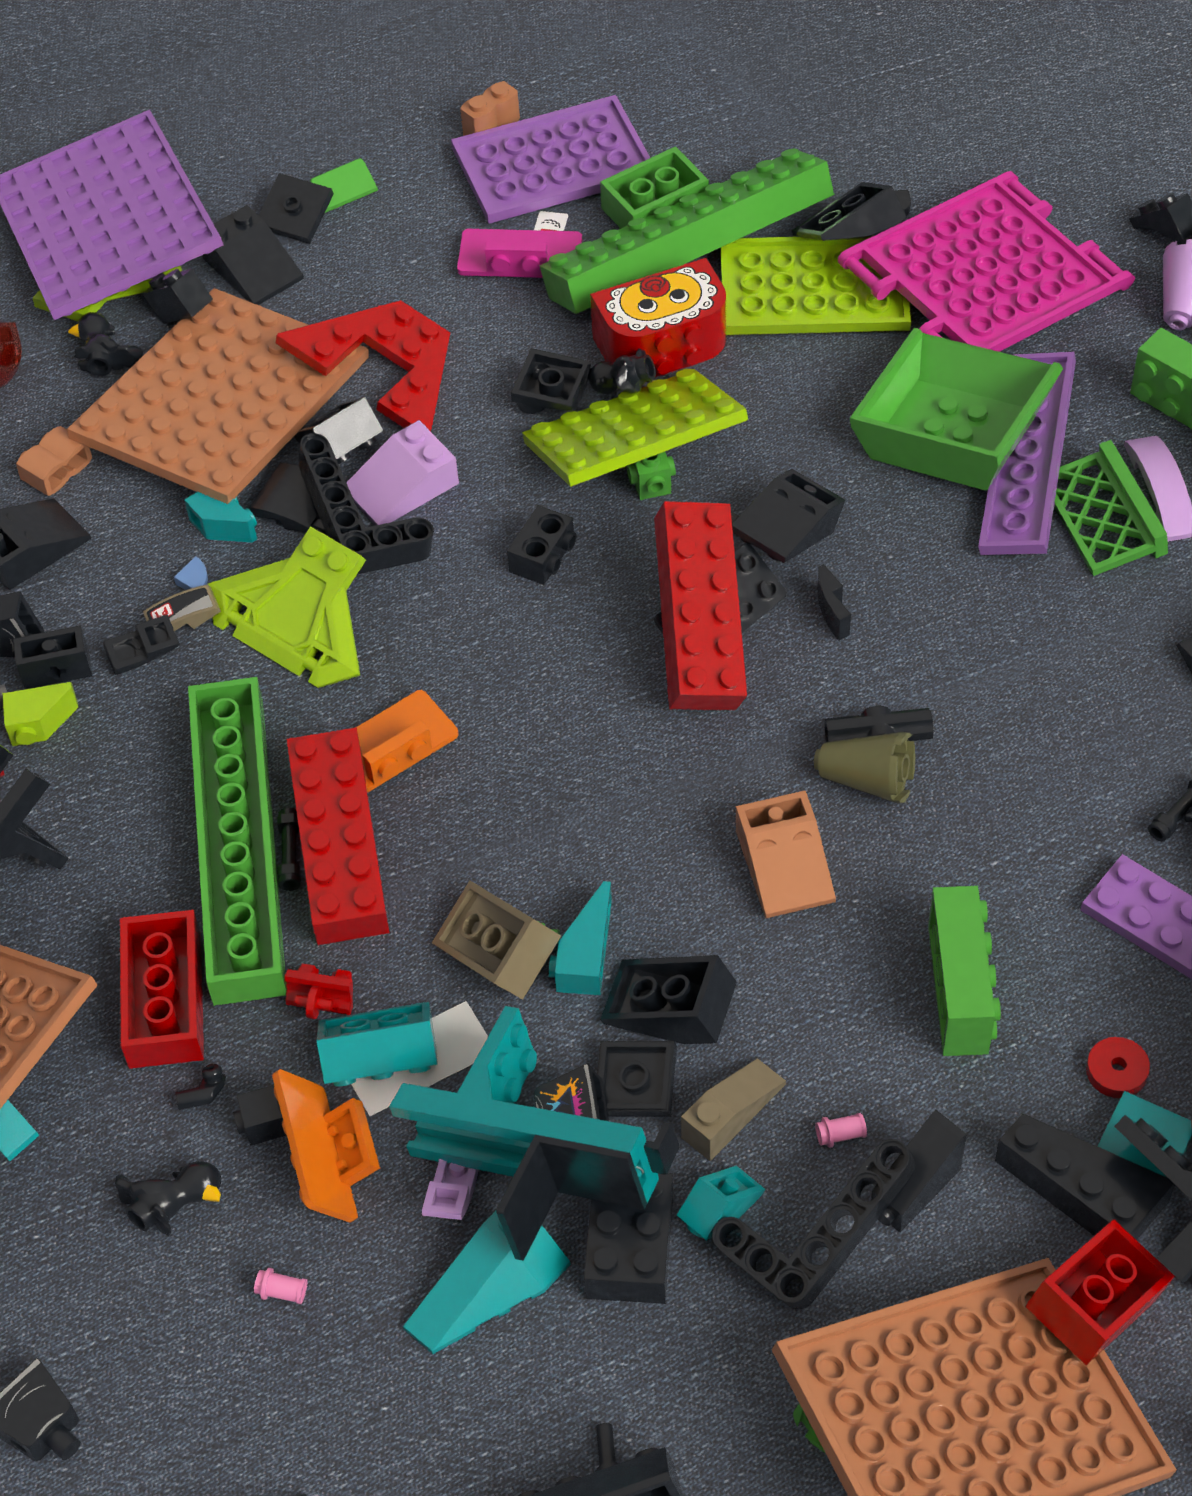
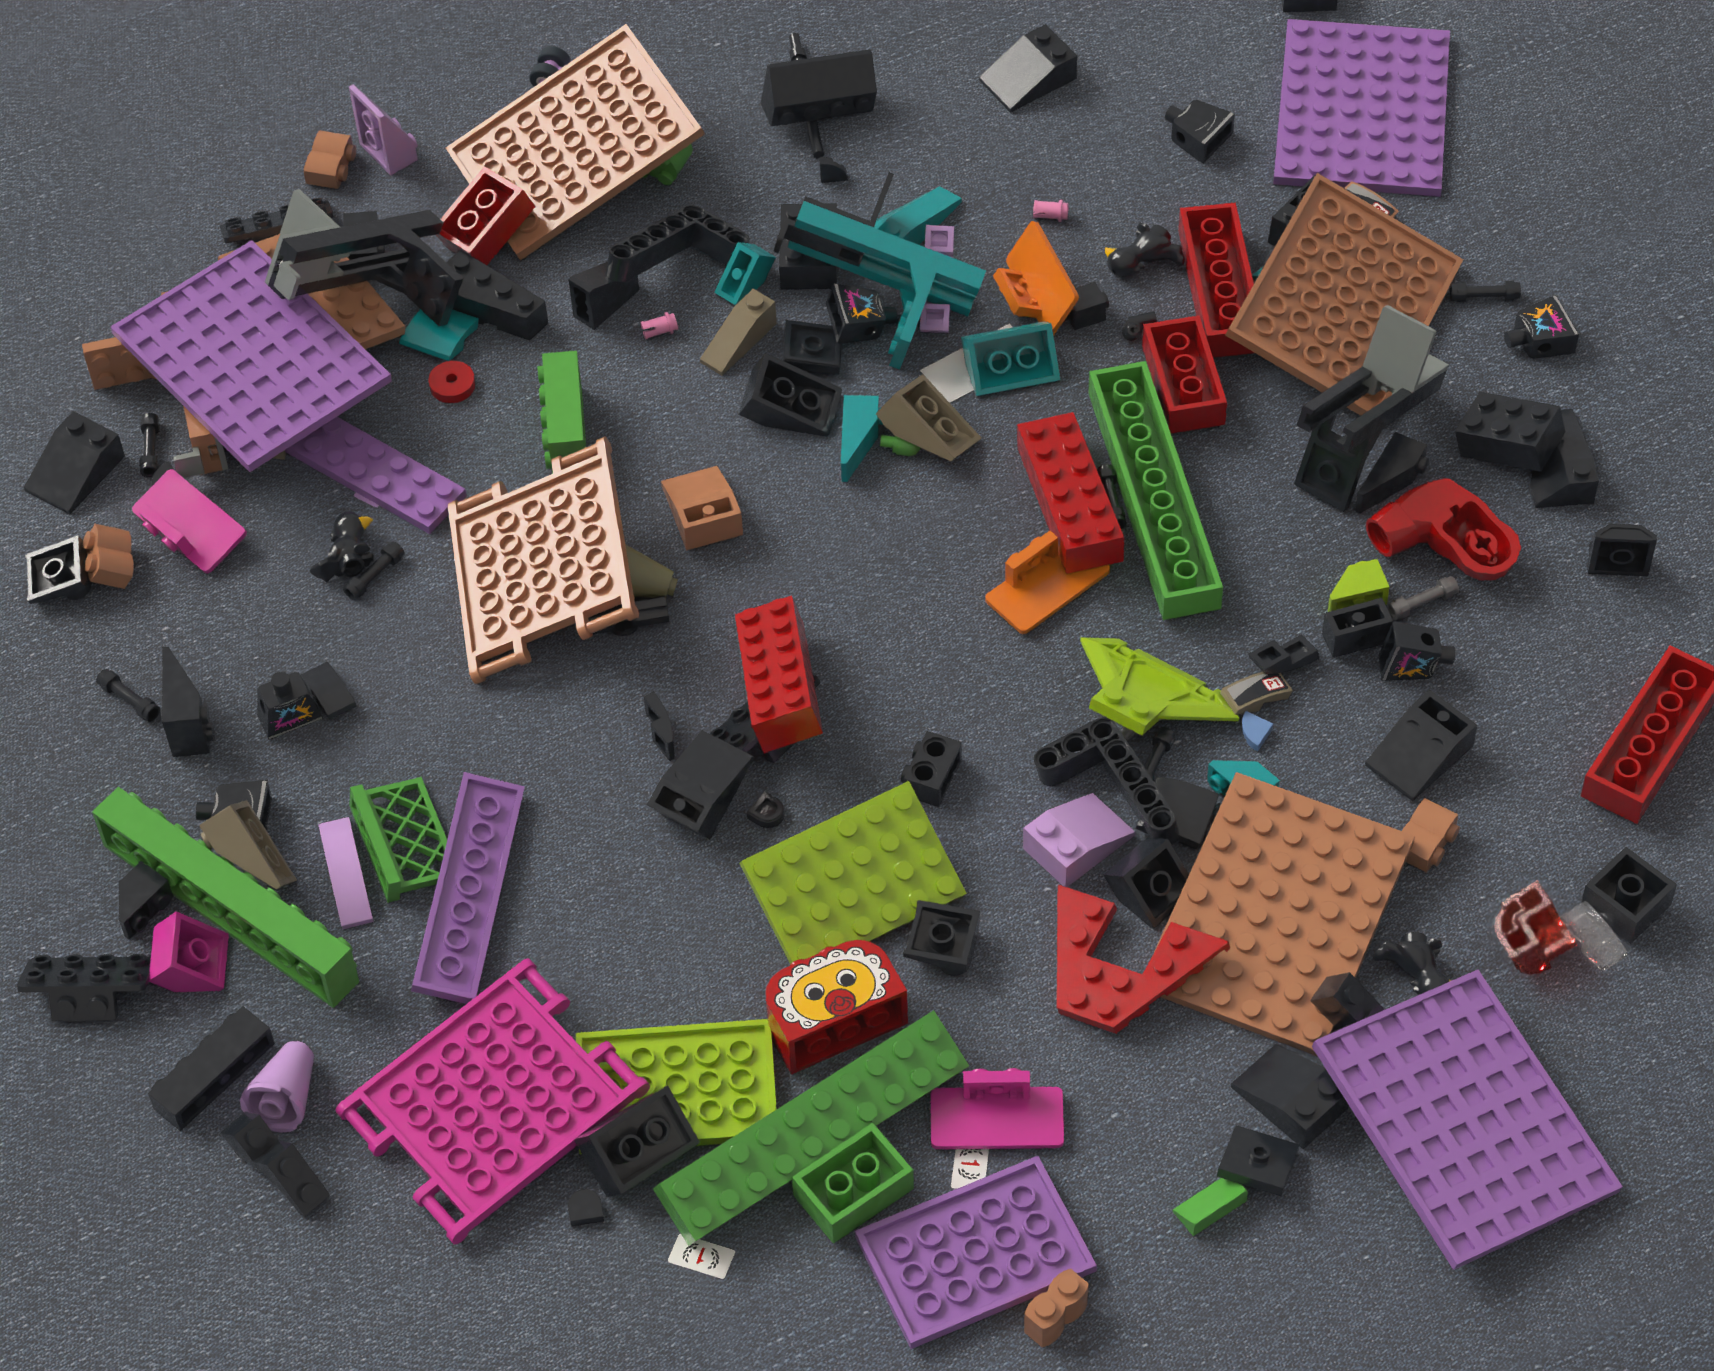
camera: 175 degrees right, 0 degrees up
red hips [284,963,353,1019] -> none
black animal [588,348,656,394] -> none
bright green piece [850,328,1063,491] -> none
none -> plate [448,436,639,684]
none -> black tile [819,157,848,183]
none -> red brick [1178,202,1254,357]

